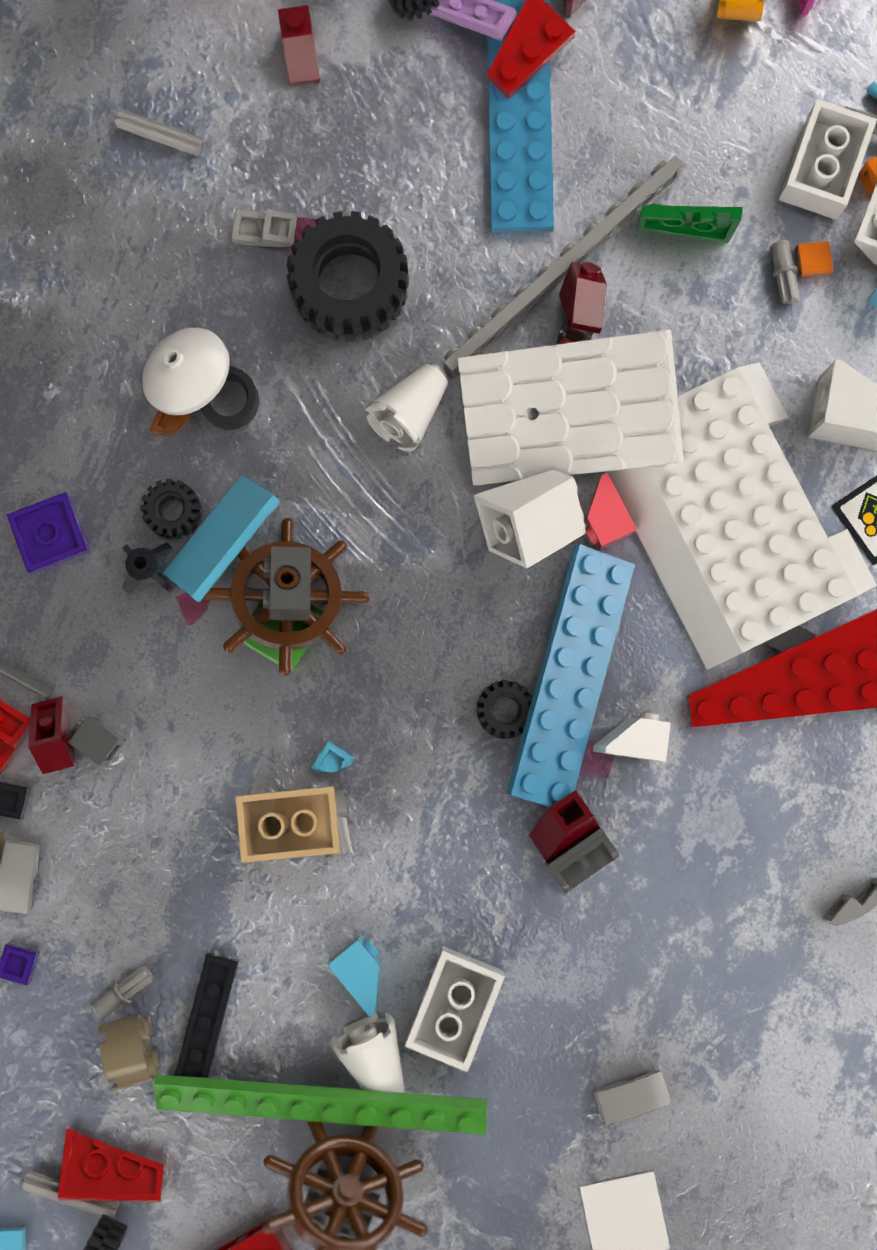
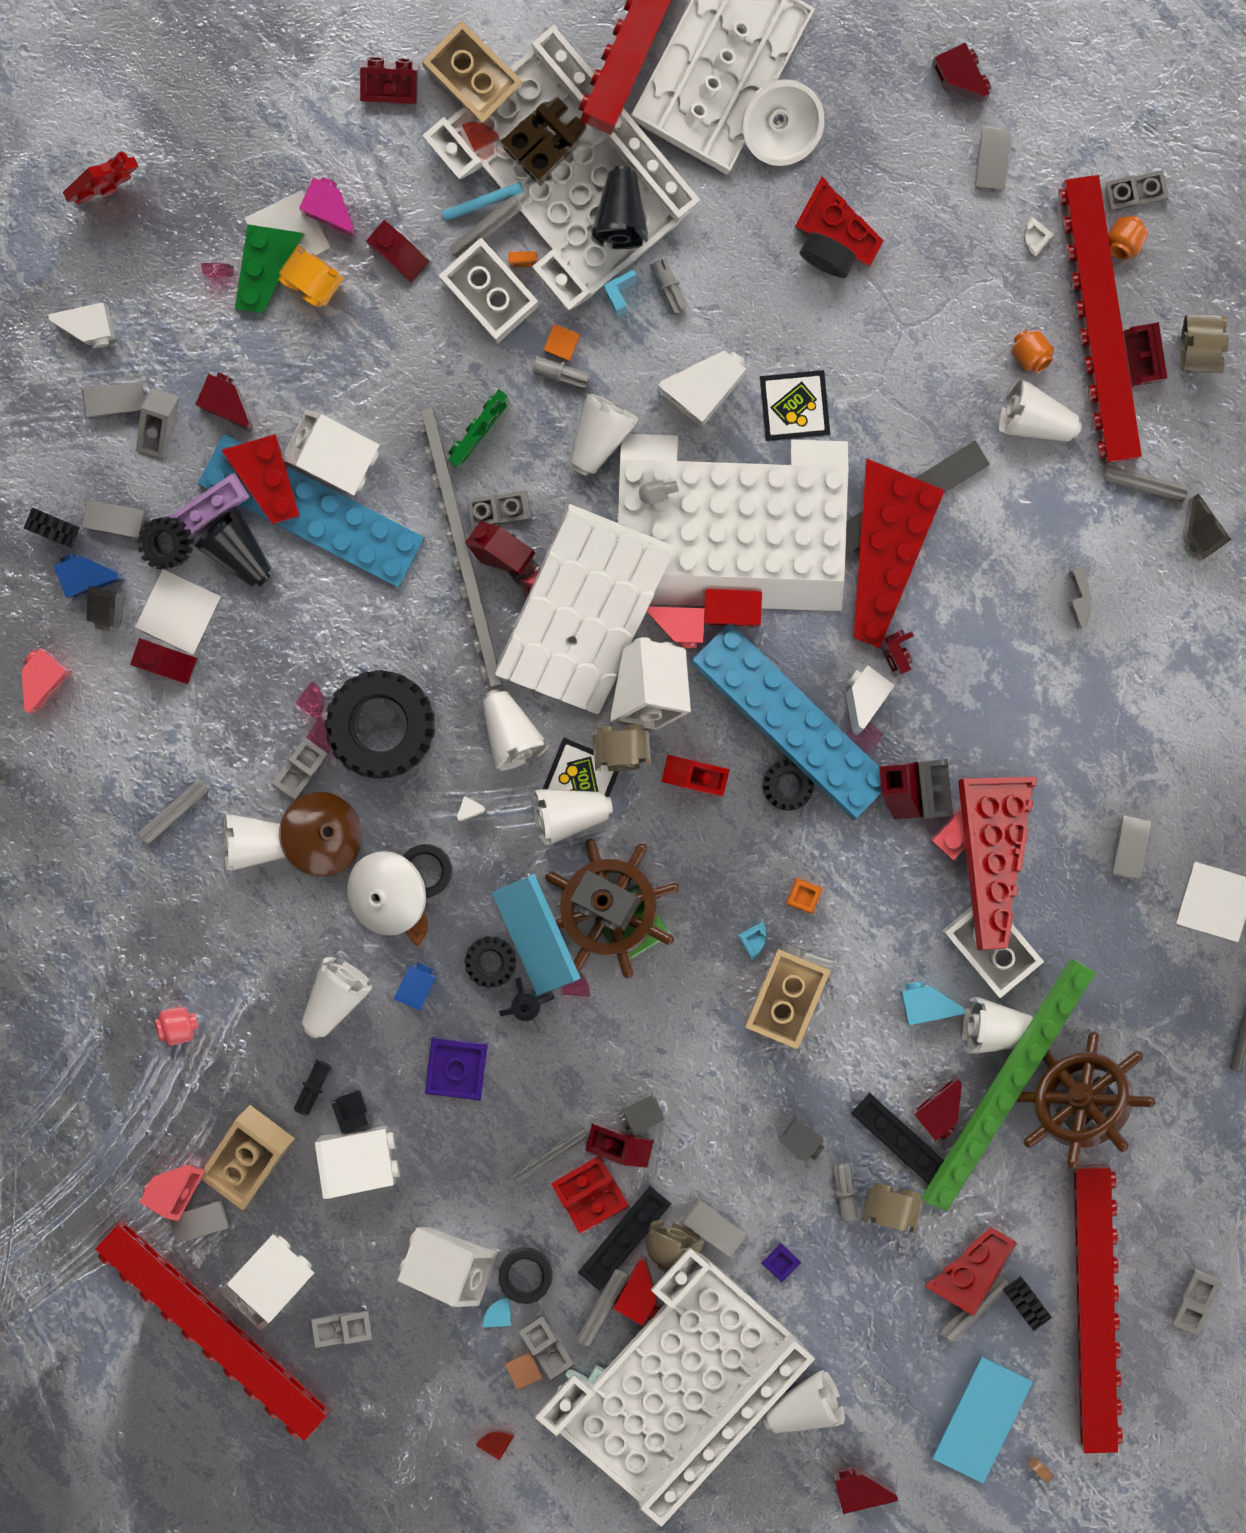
camera: 65 degrees left, 5 degrees up
none -> white sticker [135,569,221,655]
none -> black cone [194,508,272,587]
none -> white cone [224,814,285,871]
none -> reddish brown dish [279,792,362,877]
none -> white slope [283,409,379,495]
none -> clear pink tile [295,681,324,720]
none -> white cone [302,957,372,1038]
none -> dark red slope [366,219,430,283]
none -> blue slope [394,962,438,1011]
none -> white slope [457,796,486,822]
none -> light grey slope [467,490,531,527]
none -> white cone [532,789,613,846]
none -> sticker [542,737,619,797]
none -> white cone [570,394,638,476]
none -> dark tan brick [593,724,652,771]
none -> light grey cylinder [638,479,679,505]
none -> red slope [661,755,730,796]
none -> red panel [704,589,762,627]
none -> dark grey brick [779,1116,824,1163]
none -> orange tile [786,877,823,914]
none -> dark red bracket [880,629,914,677]
none -> dark red slope [912,1076,962,1141]
none -> coral slope [930,807,965,860]
none -> wing [958,777,1037,951]

